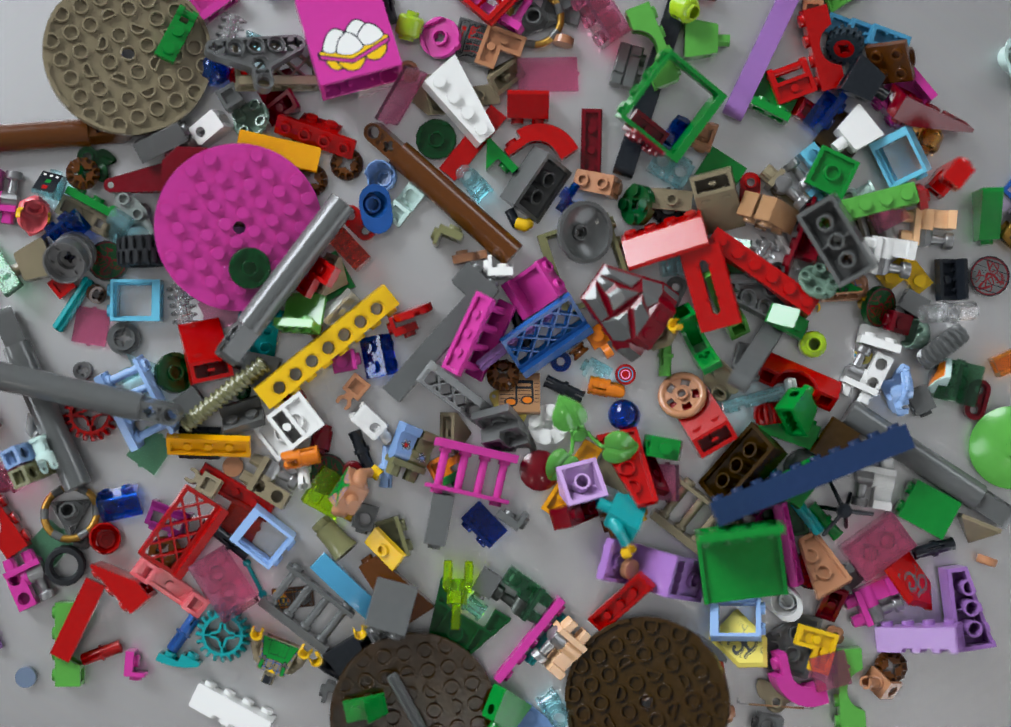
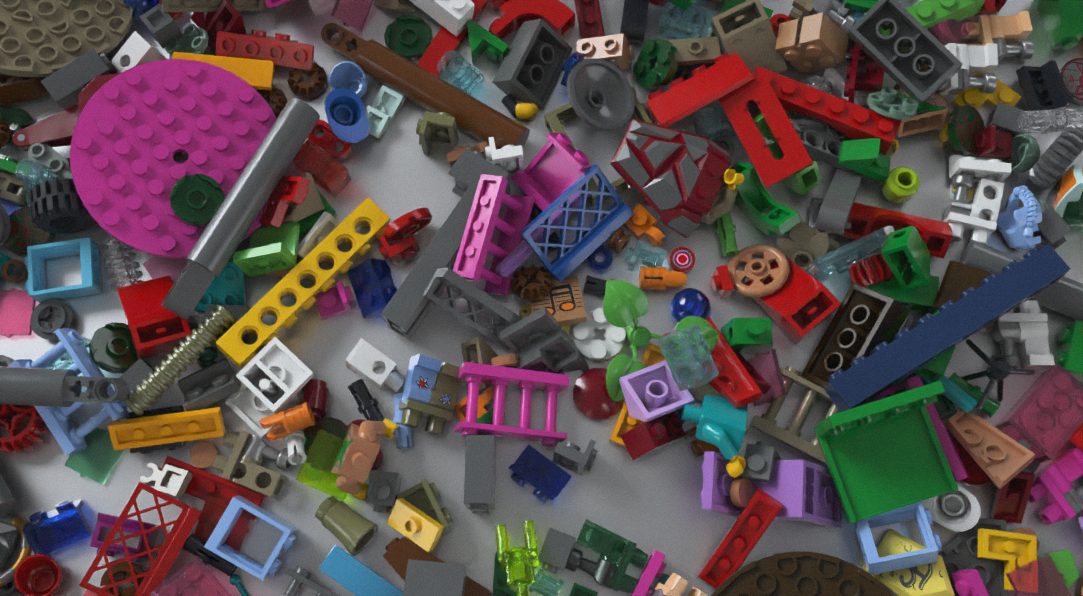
camera: 10 degrees left, 15 degrees down
nougat plate [336,372,372,410] -> none
none -> nougat tile [491,354,518,368]
none -> clear light blue brick [658,324,719,391]
none -> red plate [711,264,734,299]
none -> dark grey bracket [741,441,782,483]

